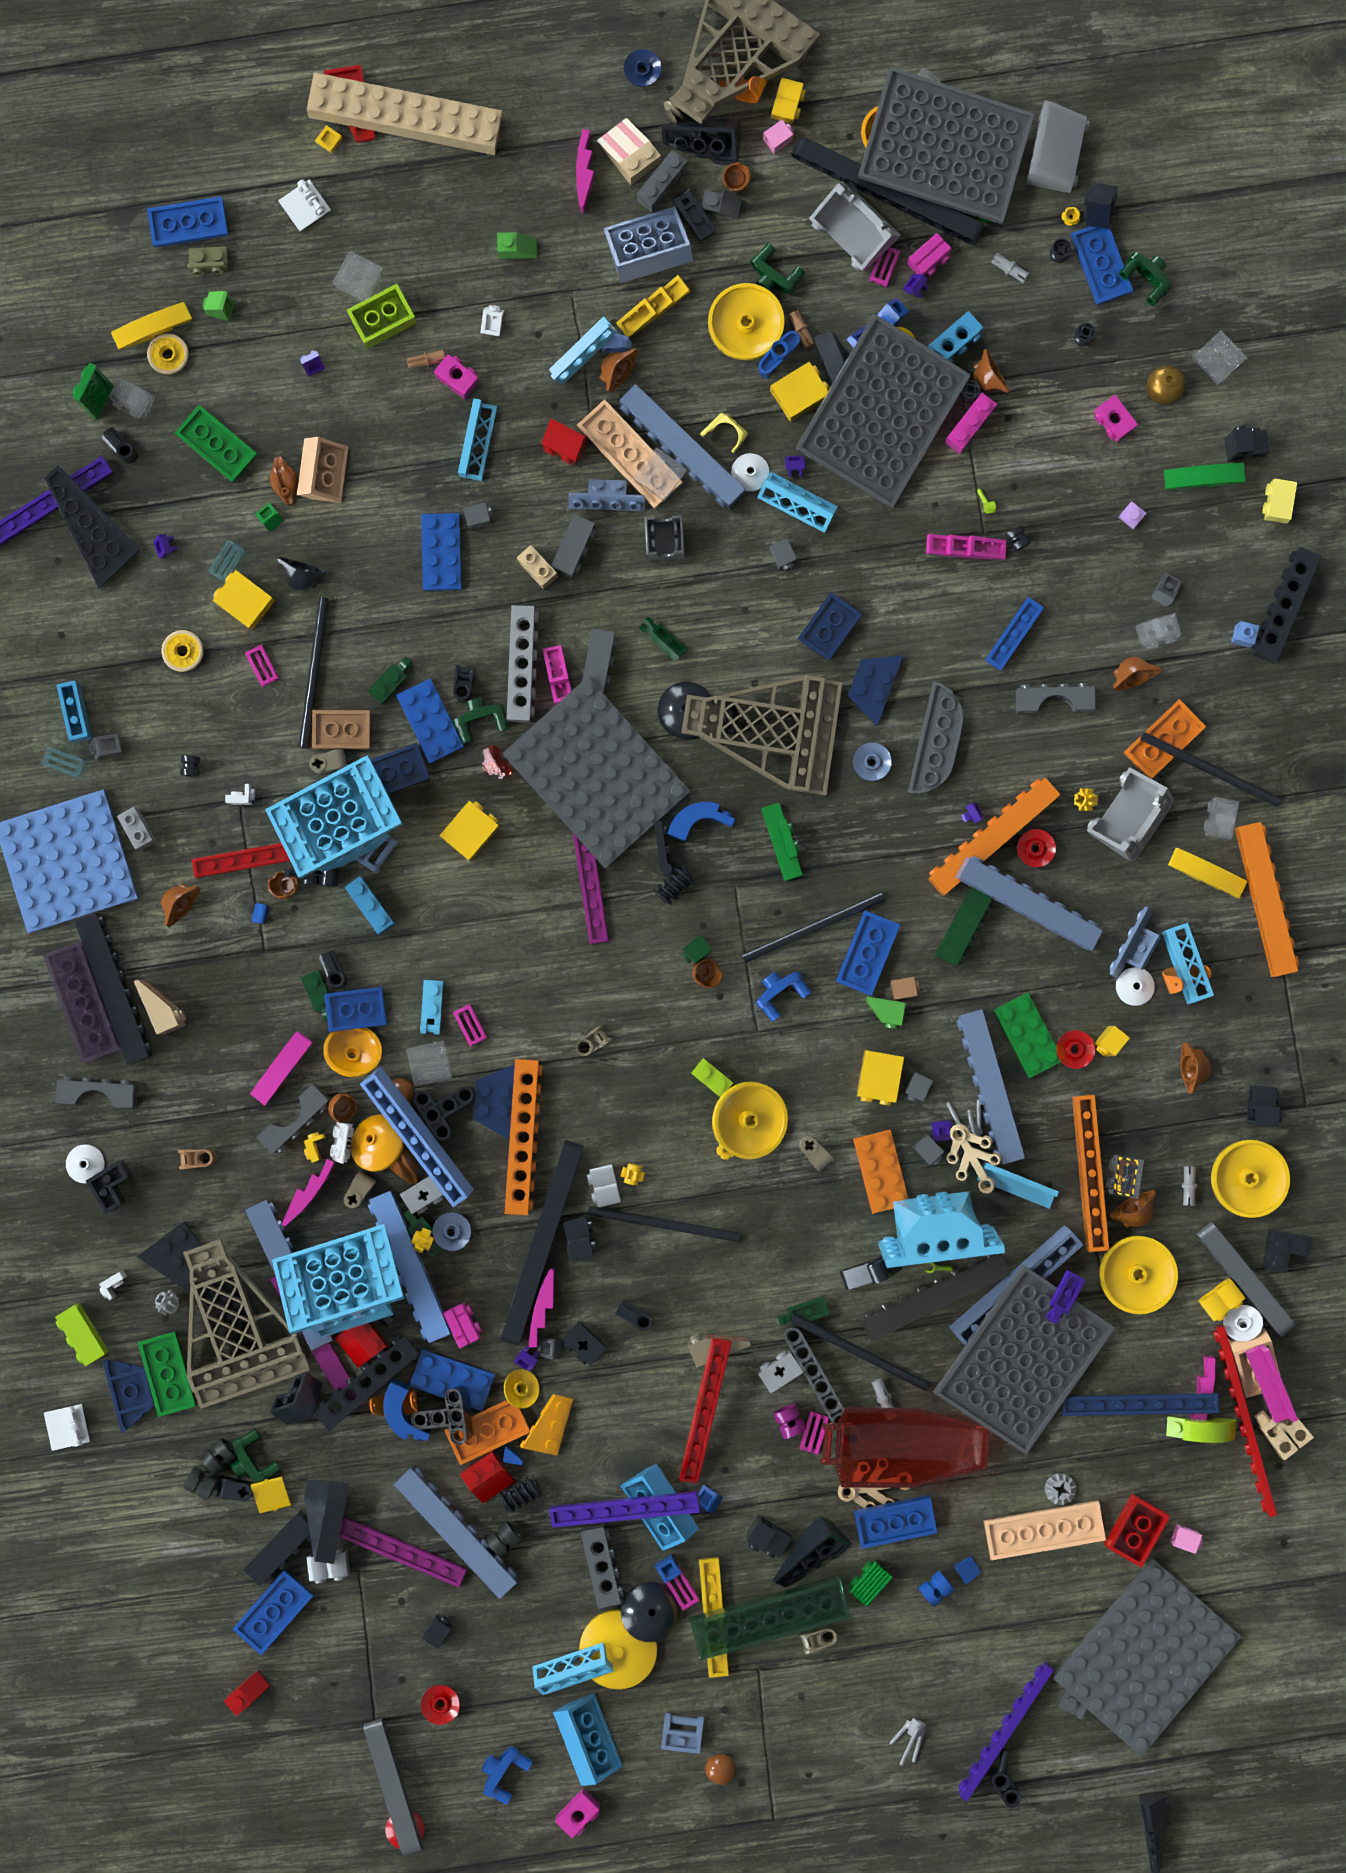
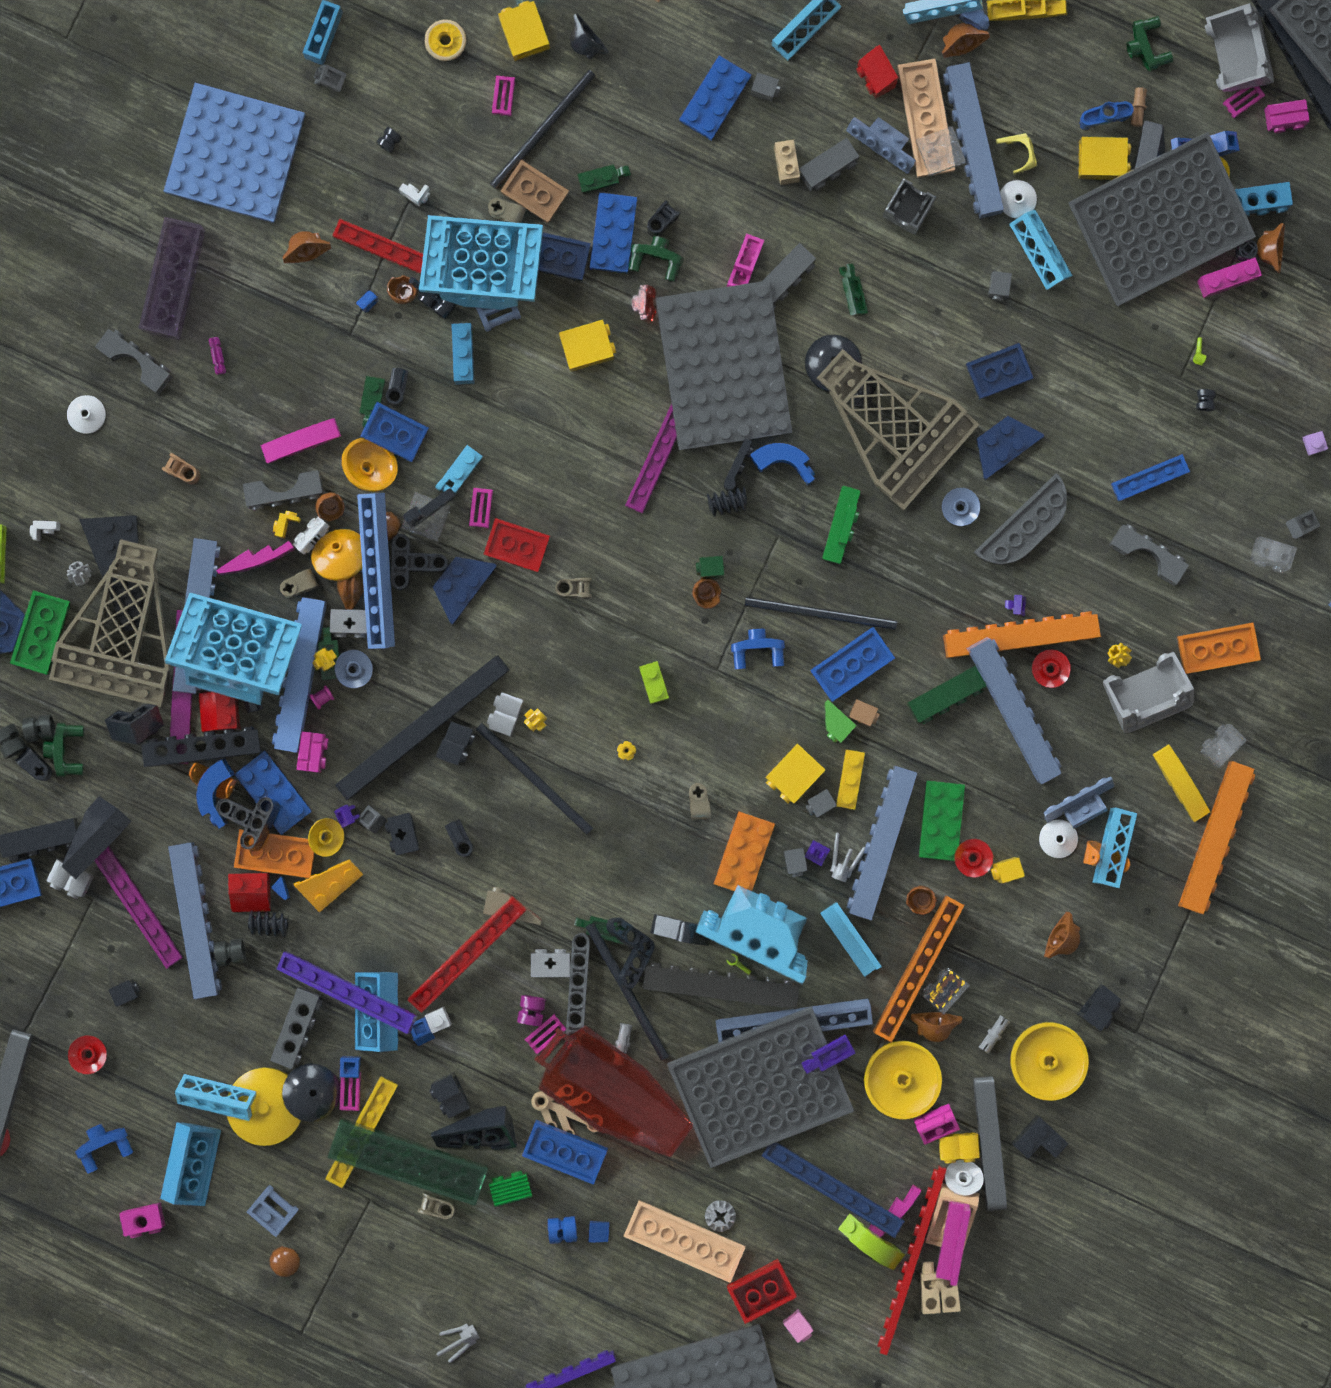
camera: 25 degrees right, 0 degrees up
clear light blue tile [41,746,85,778] -> none
black brick [74,913,153,1065] -> none
black brick [86,1160,133,1214] -> none
light grey brick [117,807,157,851] -> none
tan slope [134,980,186,1035] -> none
yellow piece [251,1477,291,1513] -> none
orange brick [505,1059,543,1215] -> none
light grey brick [507,605,539,723] -> none
dark pink slope [529,1268,554,1347] -> none
yellow dish [708,283,784,361] -> none
yellow dish [712,1082,788,1159] -> none
dark purple tile [785,456,805,477] -> none
dark purple tile [902,274,929,298] -> none
dark pink slope [926,534,1006,560] -> none
tan plant [947,1124,1002,1193] -> none
dark orange hat [1113,657,1162,692] -> none
black piece [1140,732,1281,807] -> none
none -> magenta axle [209,337,226,375]
none -> dark pink bush [310,685,335,709]
none -> black beam [403,488,457,528]
none -> white brick [425,1007,451,1033]
none -> red plate [483,518,550,572]
none -> black beam [606,917,655,988]
none -> yellow plate [836,750,865,810]
none -> dark orange hair [906,885,936,915]
none -> dark pink brick [913,1104,960,1145]

